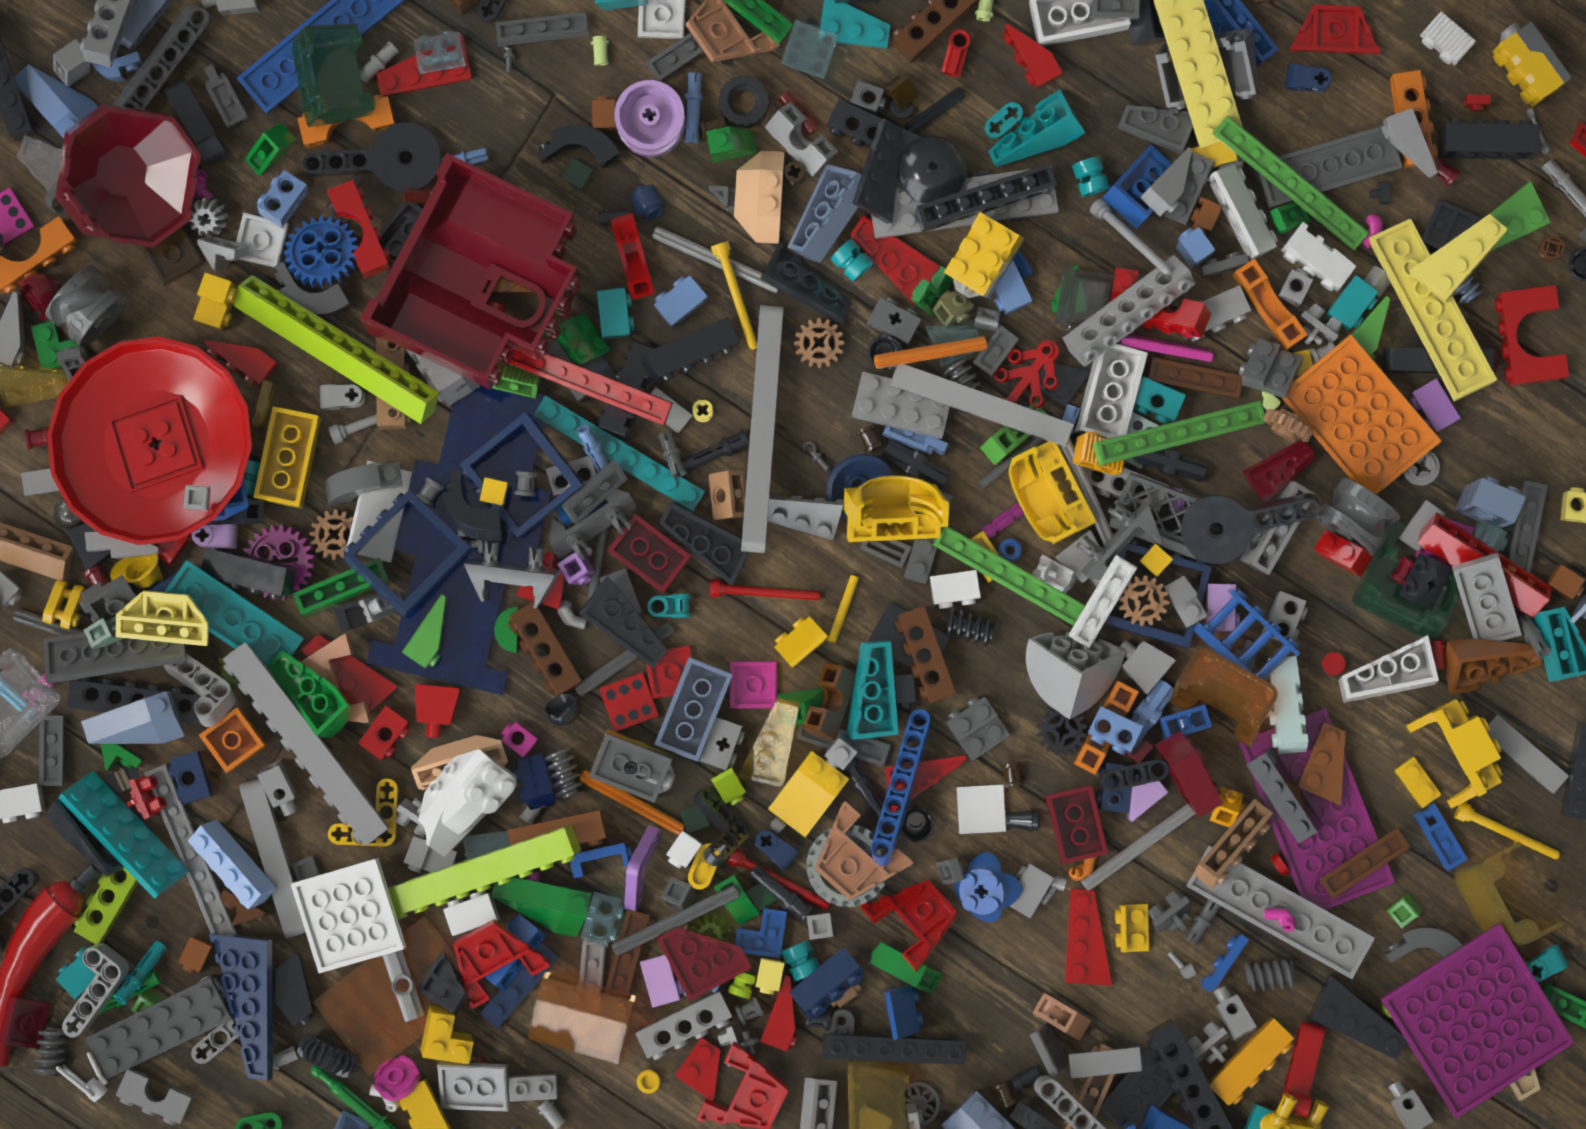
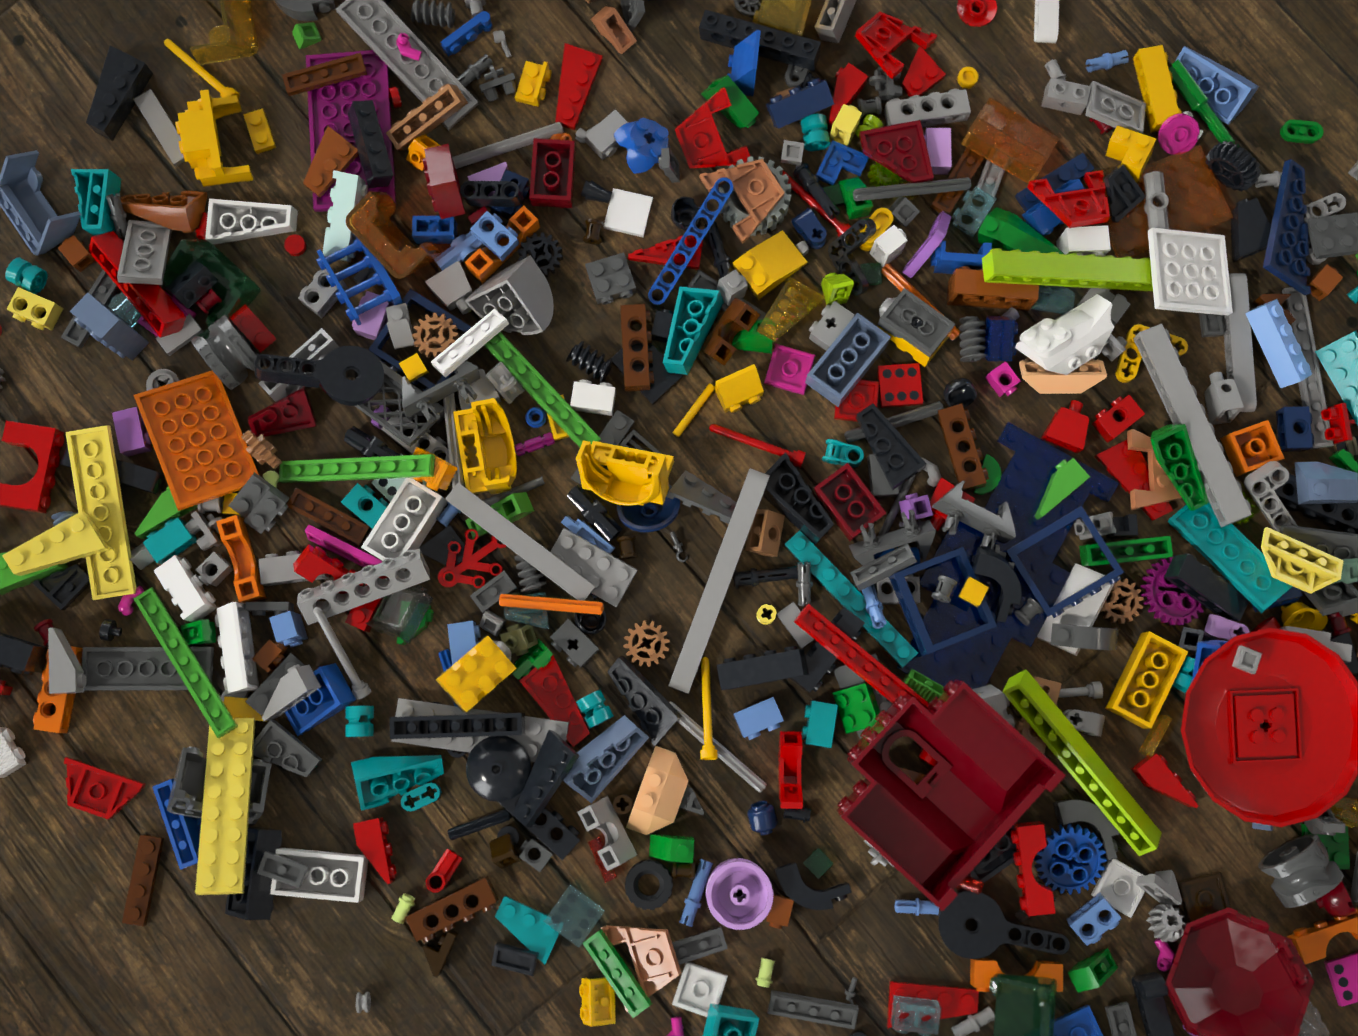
camera: 165 degrees left, 5 degrees down
yellow brick [193,273,238,331] -> none
dark blue piece [1285,64,1331,92] -> none
blue plate [1413,803,1468,871] -> none

